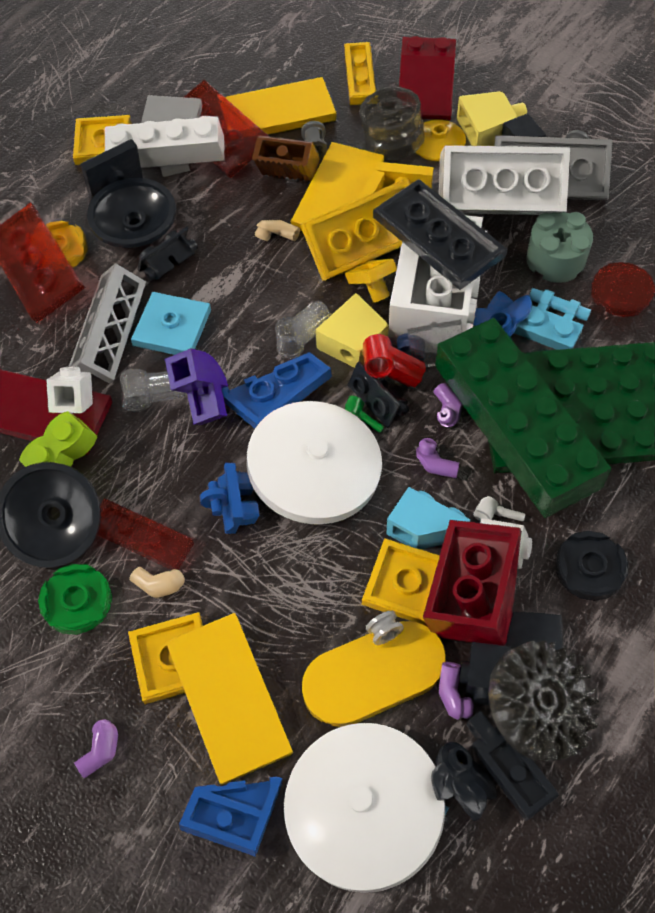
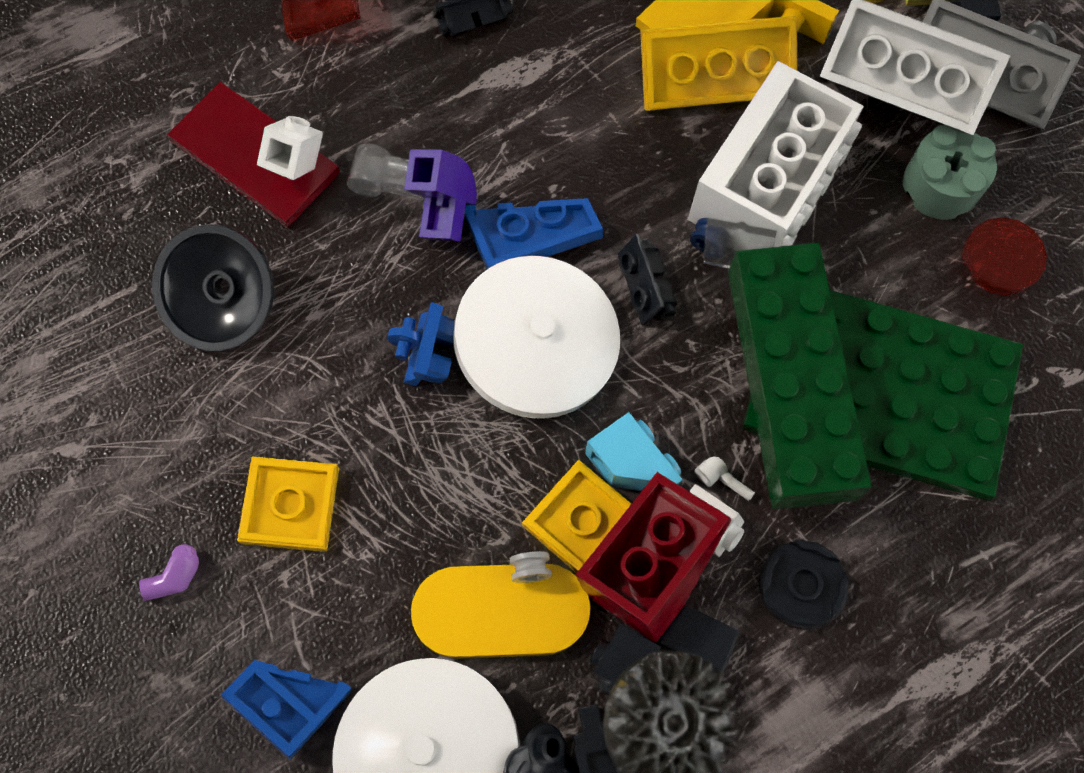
camera: 15 degrees right, 10 degrees up
lime brick [19,411,97,467] -> none
green tile [38,564,112,635] -> none
light grey fence [69,263,146,383] -> none
clear red tile [97,498,194,570] -> none
tan arm [129,566,185,598] -> none
medium azure plate [131,292,211,355] -> none
yellow tile [166,613,293,786] -> none
tan arm [255,220,300,241] -> none
clear piece [275,301,331,359] -> none
light yellow torso [316,293,389,368] -> none
yellow tile [345,259,397,302] -> none
green hand [345,395,384,433] -> none
red piece [363,334,426,388] -> none
black tile [373,179,507,290] -> none
medium lavender arm [416,438,460,479] -> none
medium lavender arm [433,383,463,427] -> none
medium lavender arm [439,662,473,720] -> none
blue plate [472,291,532,337] -> none
medium azure plate [514,288,591,350] -> none

